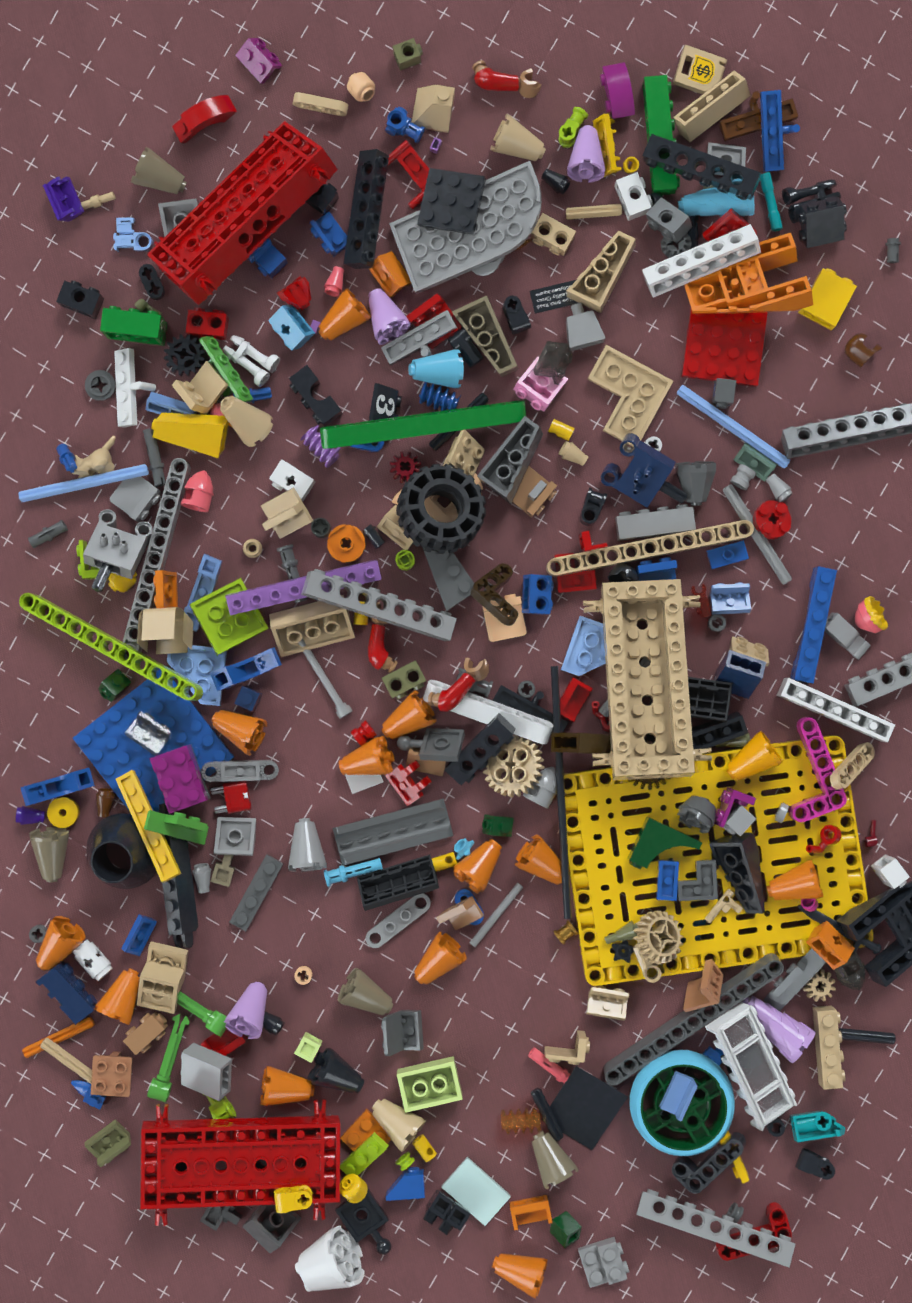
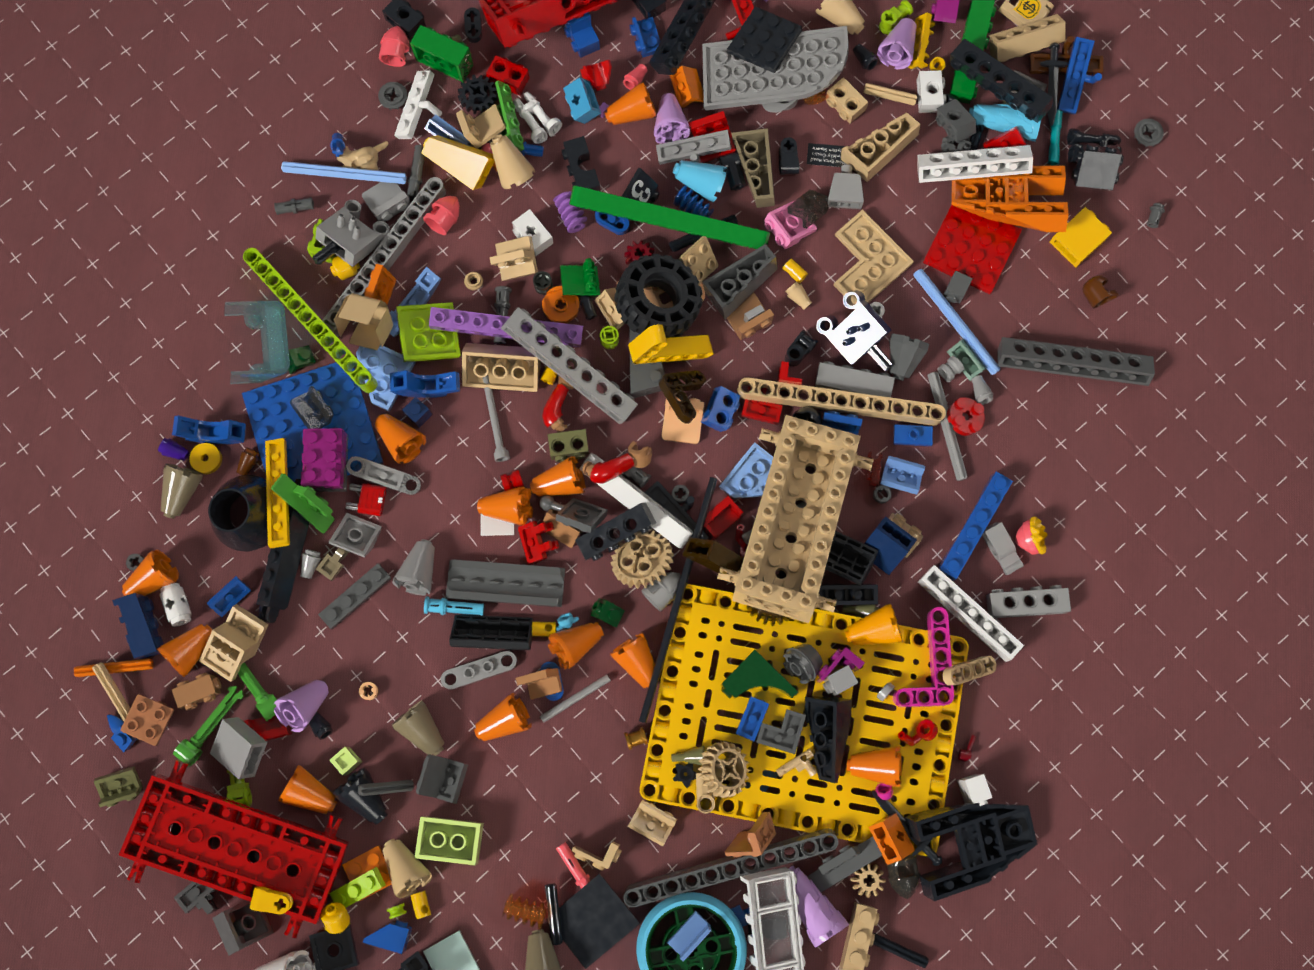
camera: 15 degrees right, 10 degrees down
none -> clear light blue windscreen [224,301,290,384]
none -> dark grey axle [358,780,414,796]
none -> coral helmet [379,26,410,67]
none -> green hinge [560,258,600,295]
none -> yellow beam [628,324,714,364]
none -> black sword [1040,42,1068,126]
none -> dark grey gear [1134,119,1164,147]

